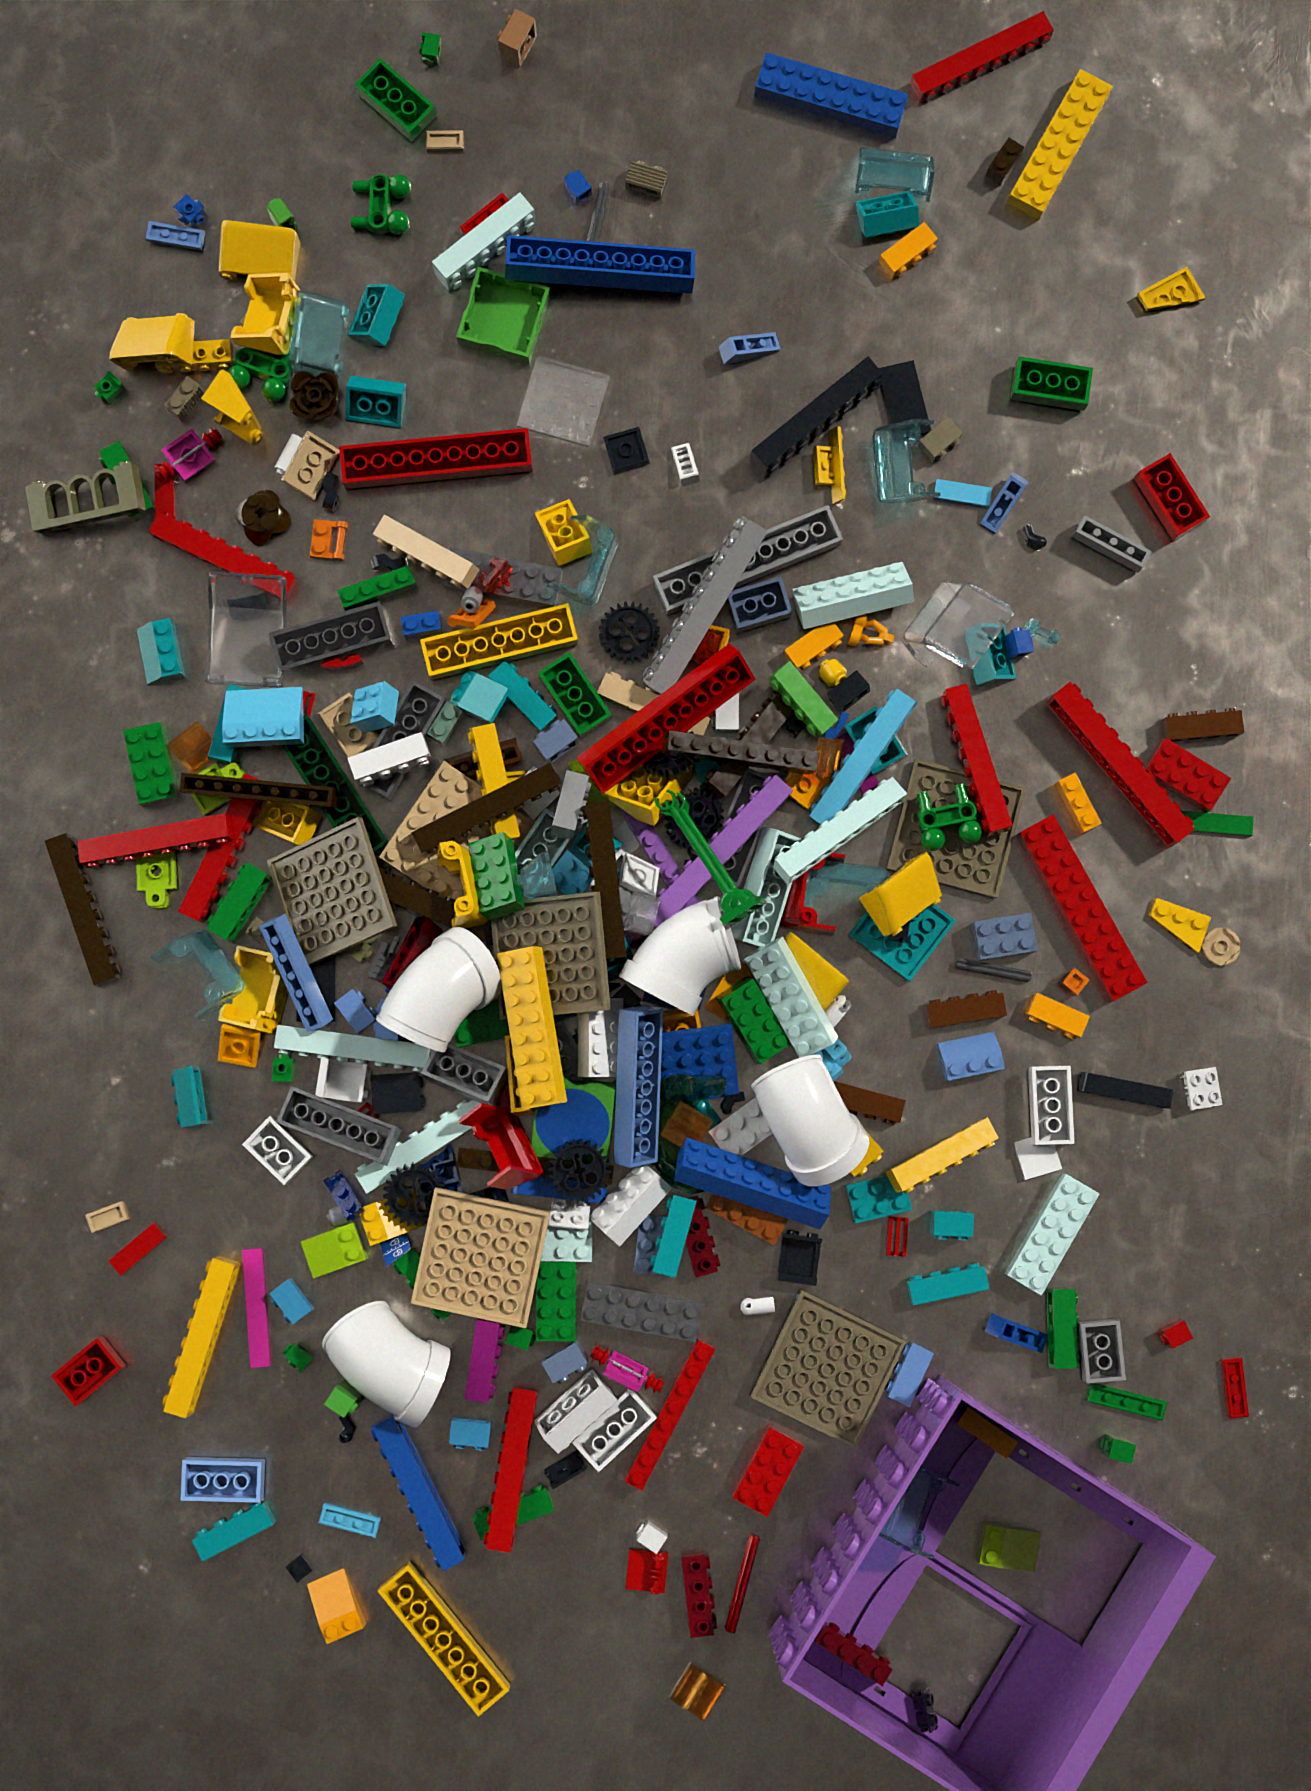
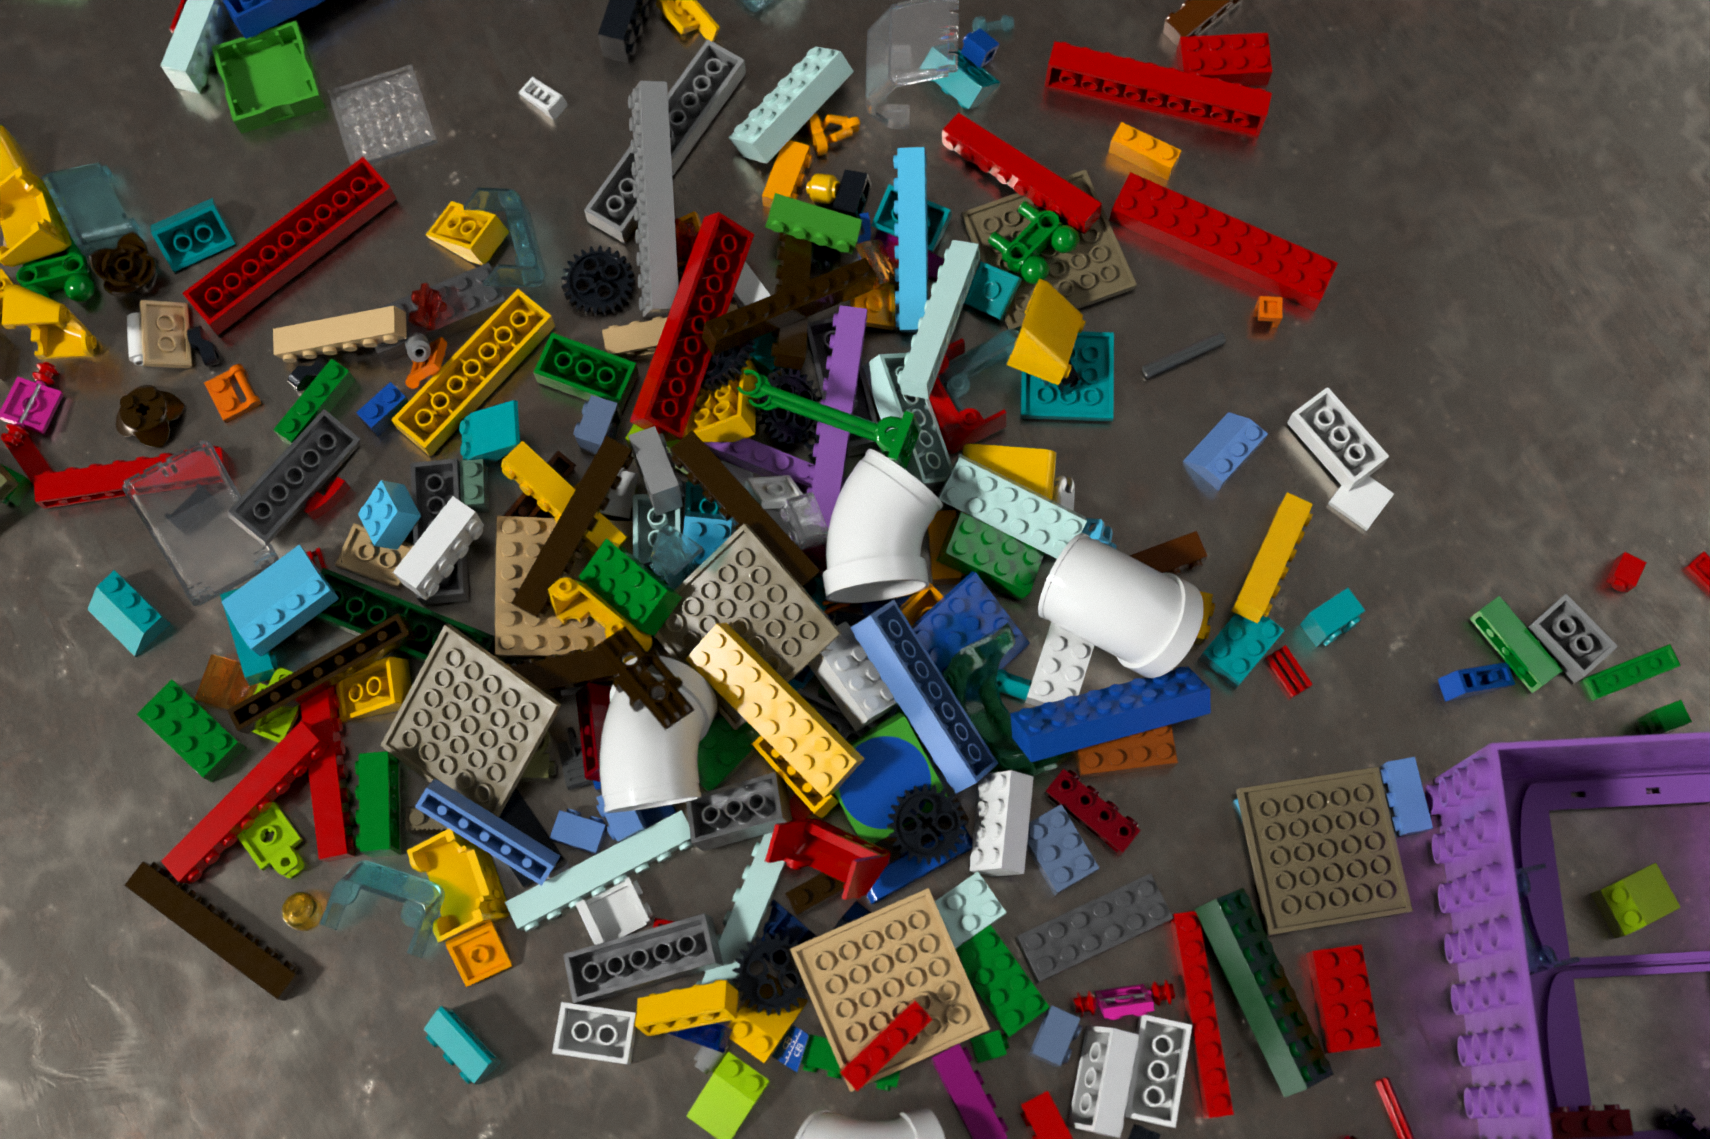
camera: 30 degrees left, 10 degrees down
green brick [271,1054,294,1082] -> none
teal slope [347,284,405,346] -> none
green piece [351,174,411,235] -> none
black panel [371,1072,424,1114] -> none
teal brick [488,660,557,732] -> none
white hinge [549,1198,591,1230] -> none
black tile [603,427,650,474] -> none
teal brick [650,1194,696,1278] -> none
clear orange slope [660,1101,714,1148] -> none
black arm [720,1091,745,1115] -> none
sand blue brick [727,577,792,633] -> none
white piece [741,1297,775,1316] -> none
black panel [777,1230,822,1286] -> none
teal brick [906,1262,989,1305] -> none
reddish brown brick [925,990,1007,1028] -> none
light orange brick [957,1407,1018,1459] -> none
sand blue brick [971,913,1038,961] -> none
light aqua brick [1004,1173,1099,1295] -> none
light orange brick [1025,993,1090,1040] -> none
black beam [1077,1072,1174,1109] -> none
yellow wing [1149,898,1211,954] -> none
green tile [1180,810,1253,836] -> none
white hinge [1182,1067,1222,1110] -> none
tan tile [1201,928,1241,966] -> none
none -> clear yellow hair [281,892,322,931]
none -> dark brown piece [596,626,694,730]
none -> yellow brick [635,980,738,1036]
none -> red brick [839,998,933,1092]
none -> teal tile [964,261,1022,321]
none -> dark green brick [1194,888,1334,1098]

